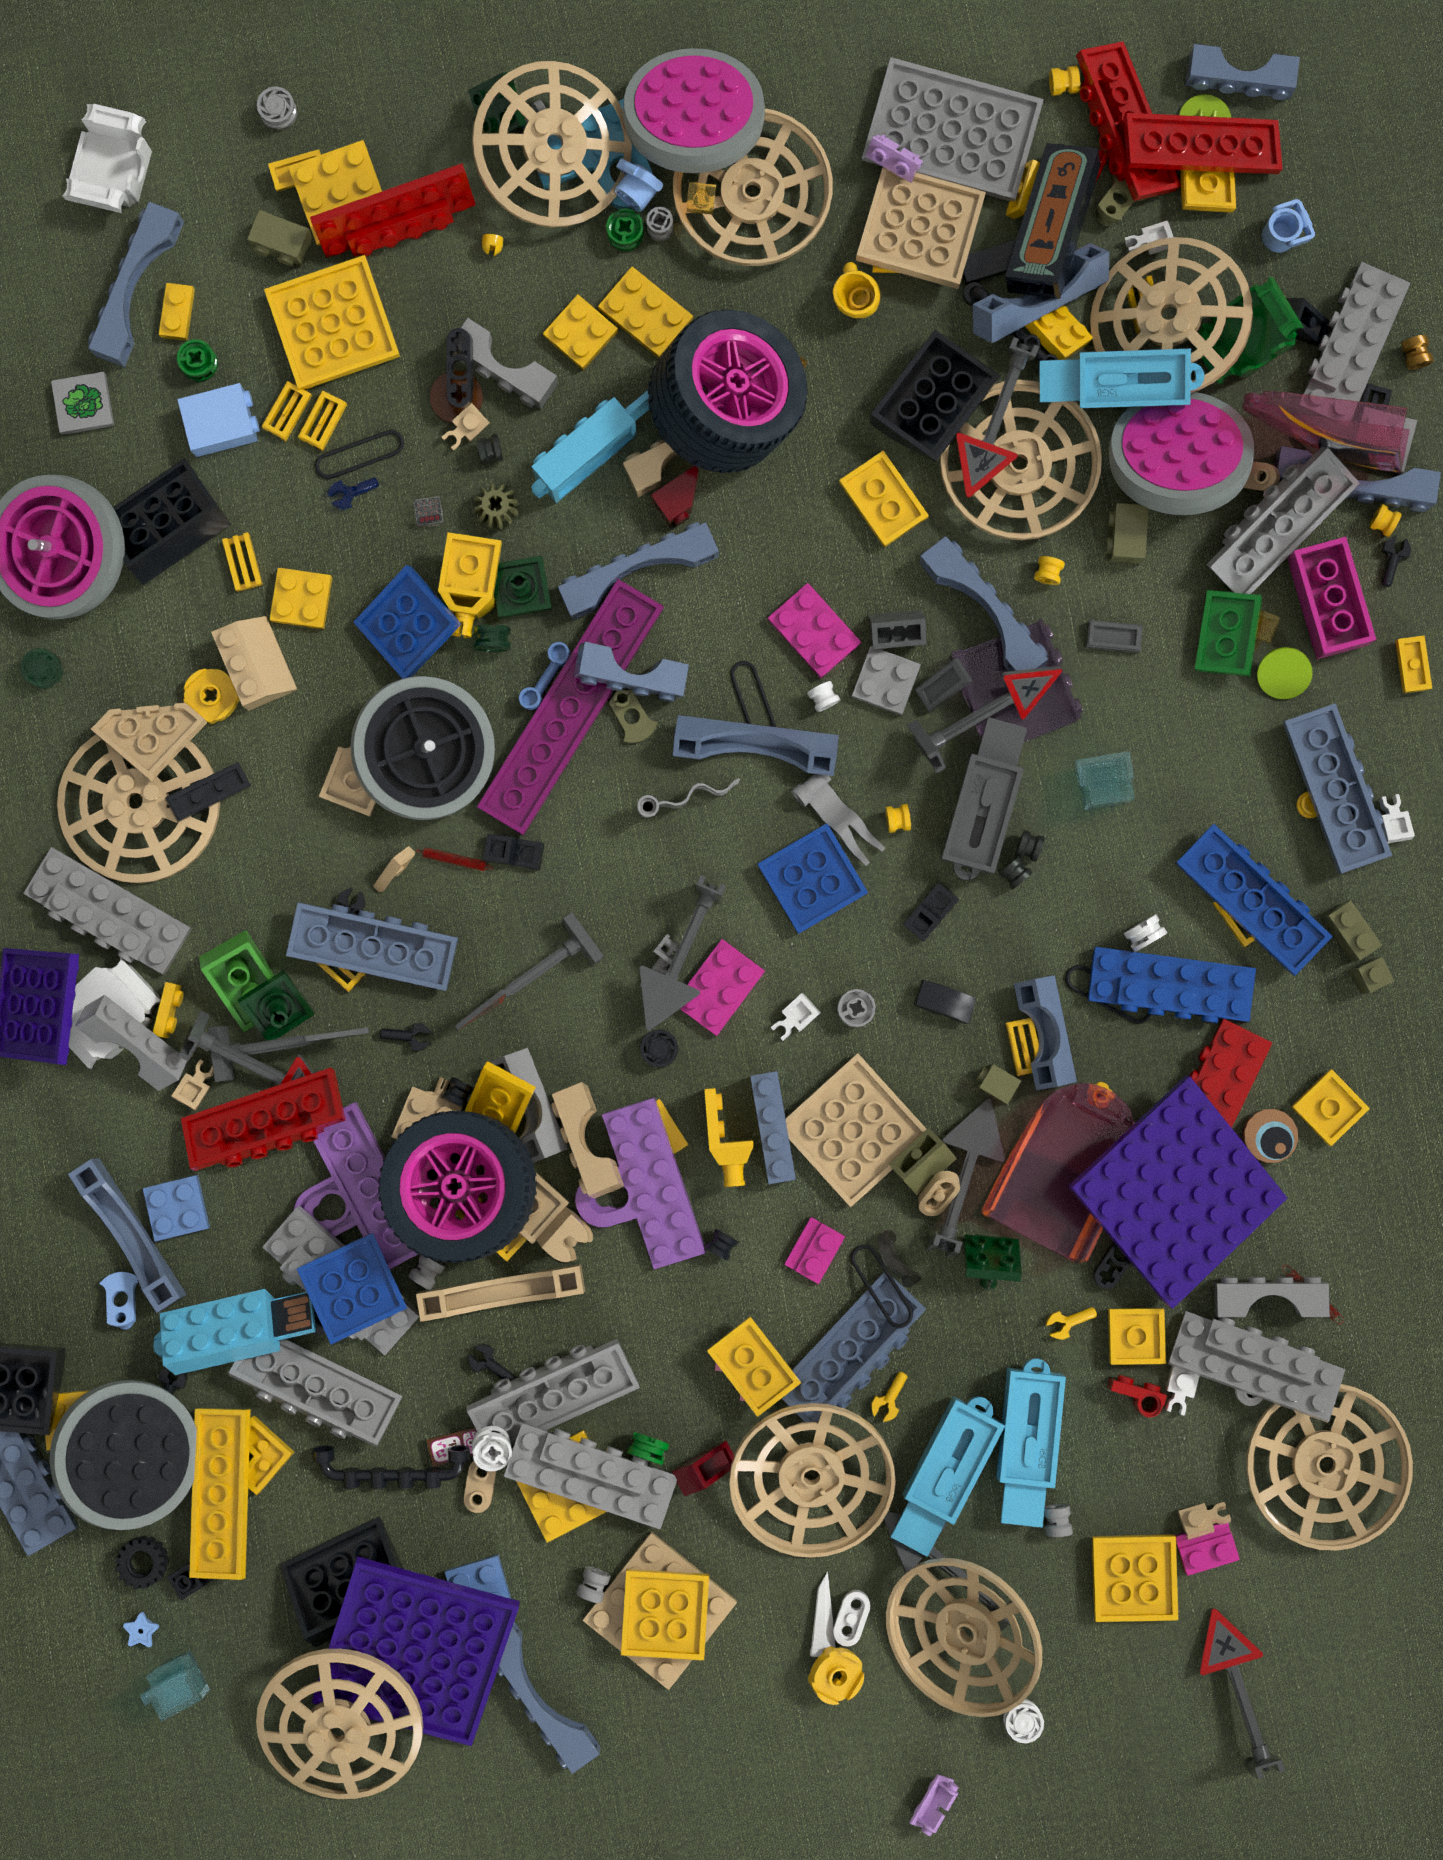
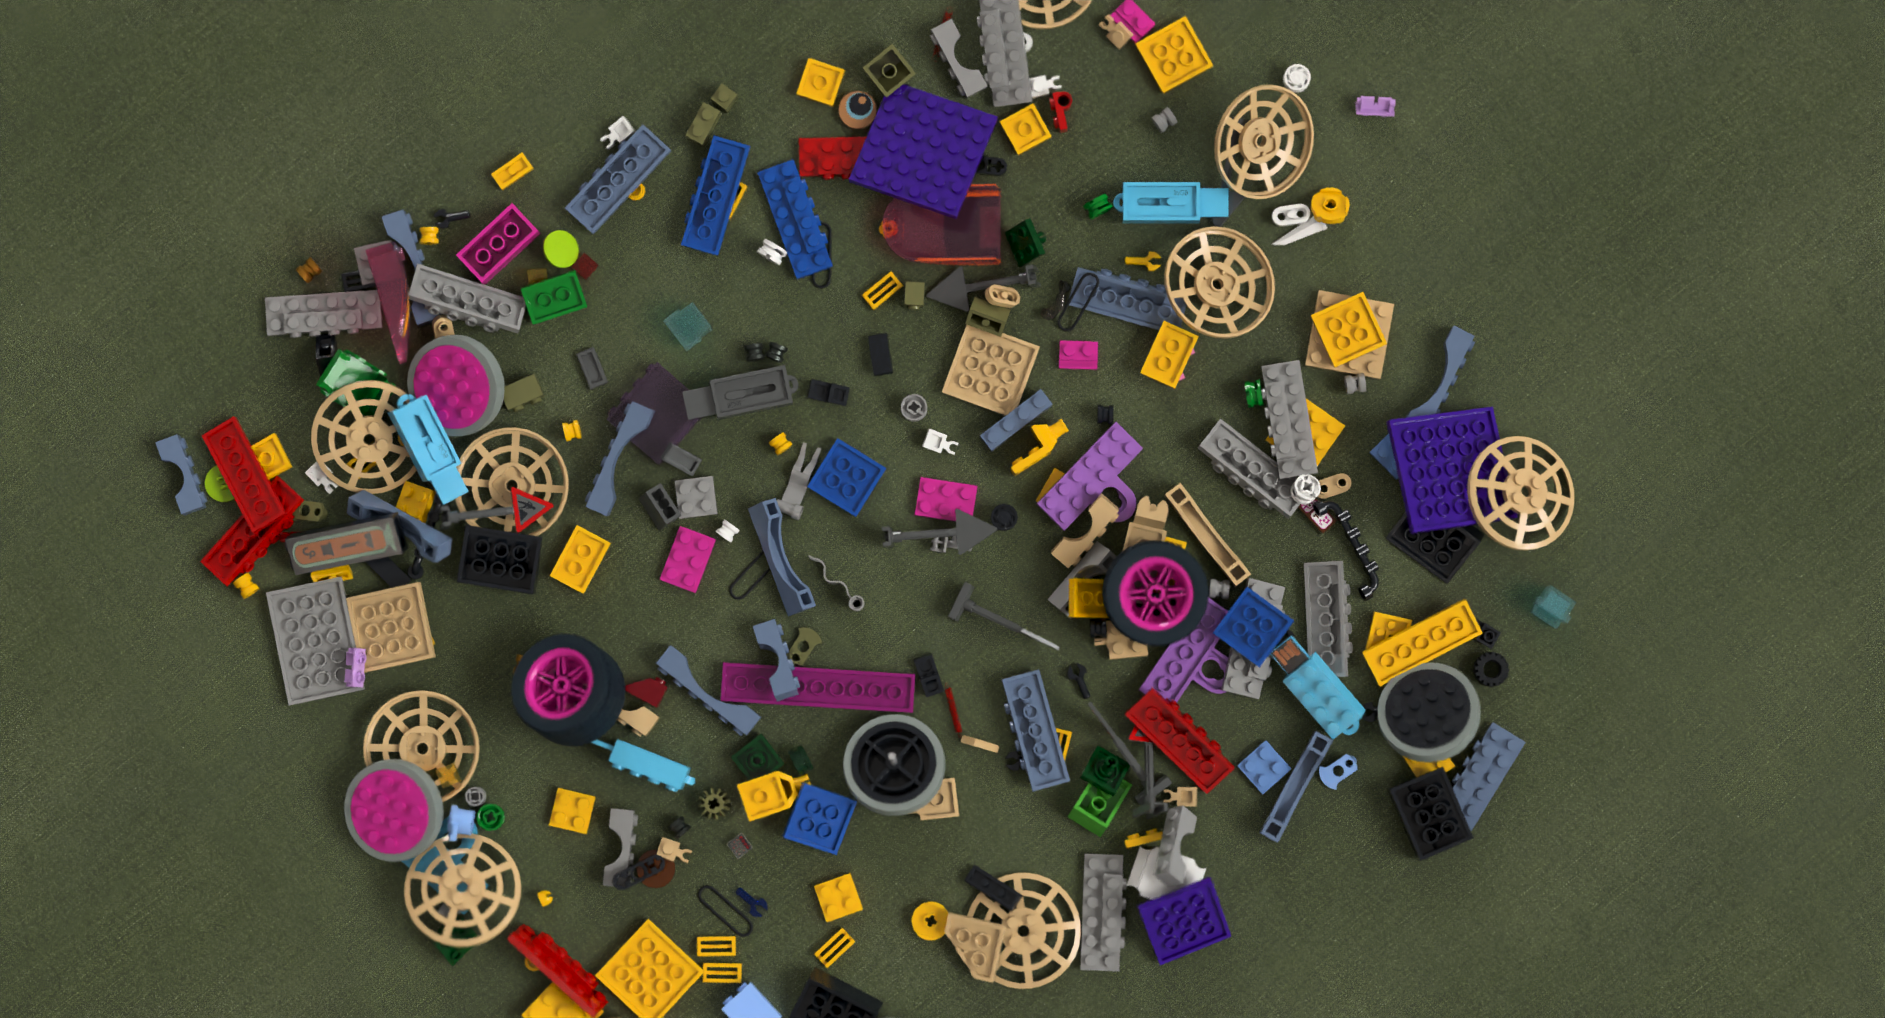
camera: 115 degrees left, 0 degrees up
light blue plate [123,1612,159,1647] -> none
tan slope [211,616,298,711] -> none
black bar [468,1344,516,1381] -> none
medium blue bar [519,642,571,710] -> none
yellow plate [598,267,693,358] -> none
dark red slope [672,1440,734,1496] -> none
yellow piece [832,262,880,319] -> none
dark grey piece [907,666,1062,773] -> none
medium azure piece [996,1358,1066,1528] -> none
sand blue arch [1014,975,1077,1090] -> none
yellow bar [1045,1307,1097,1340] -> none
light blue piece [1262,199,1315,253] -> none
none -> clear red plate [572,253,599,280]
none -> olive slope [862,44,916,98]
none -> green wheel [1083,194,1113,220]

